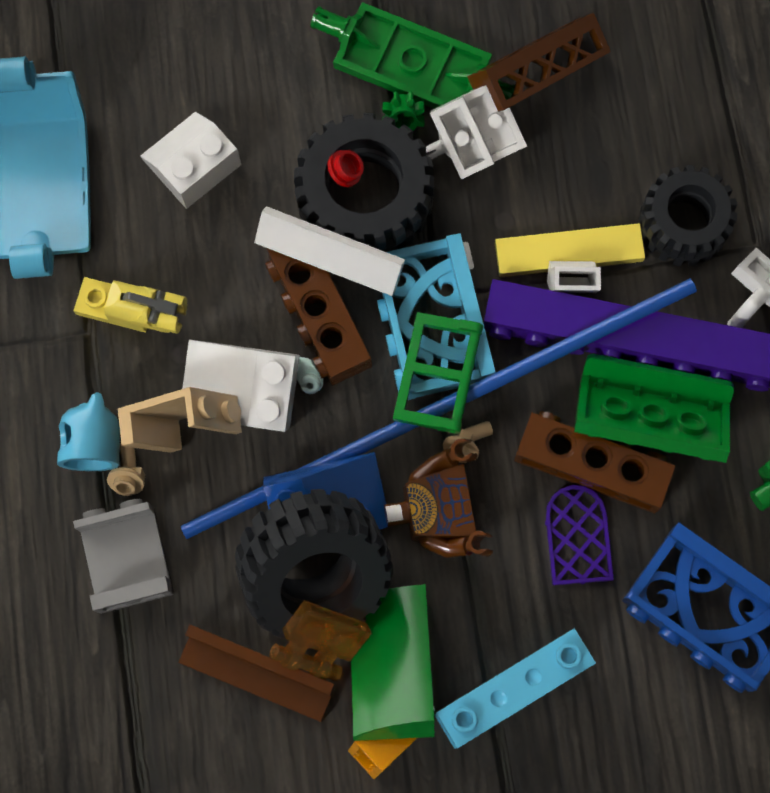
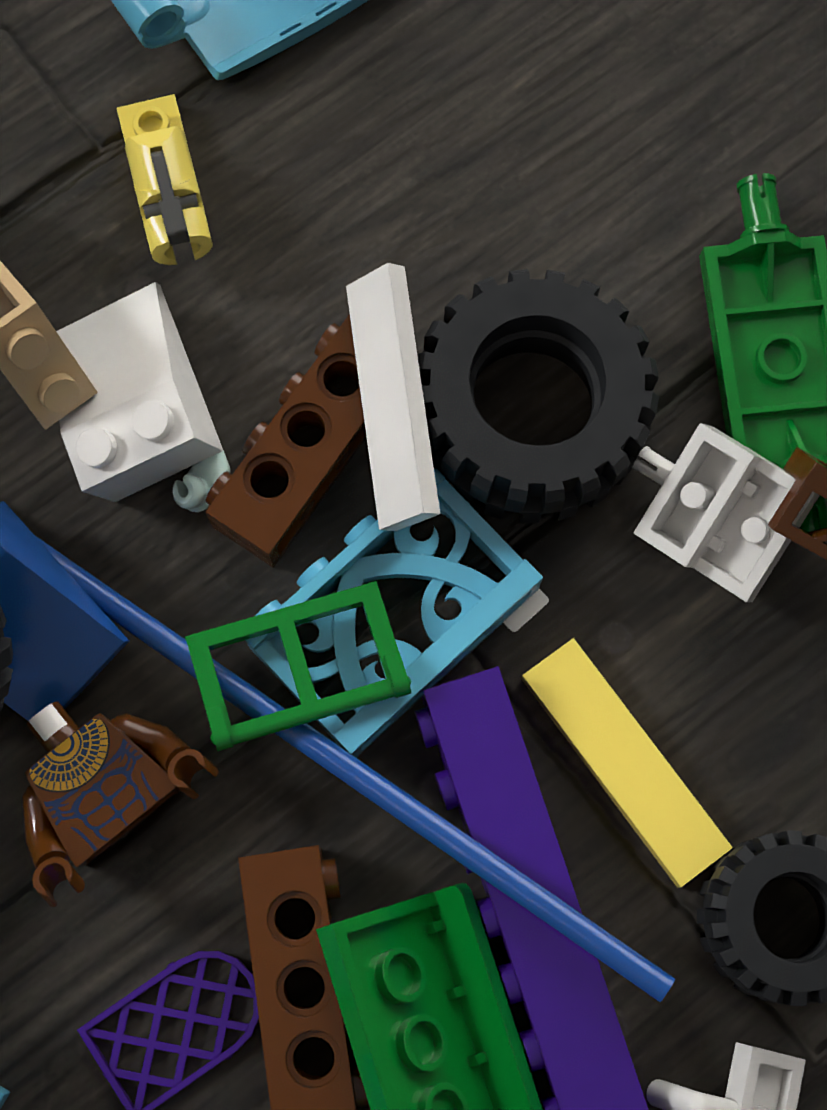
camera: 55 degrees right, 0 degrees up
white slope [141,112,242,209] -> none
red plate [328,150,364,187] -> none
green gear [382,91,425,131] -> none
tan plate [443,421,493,463] -> none
white piece [547,261,601,293] -> none

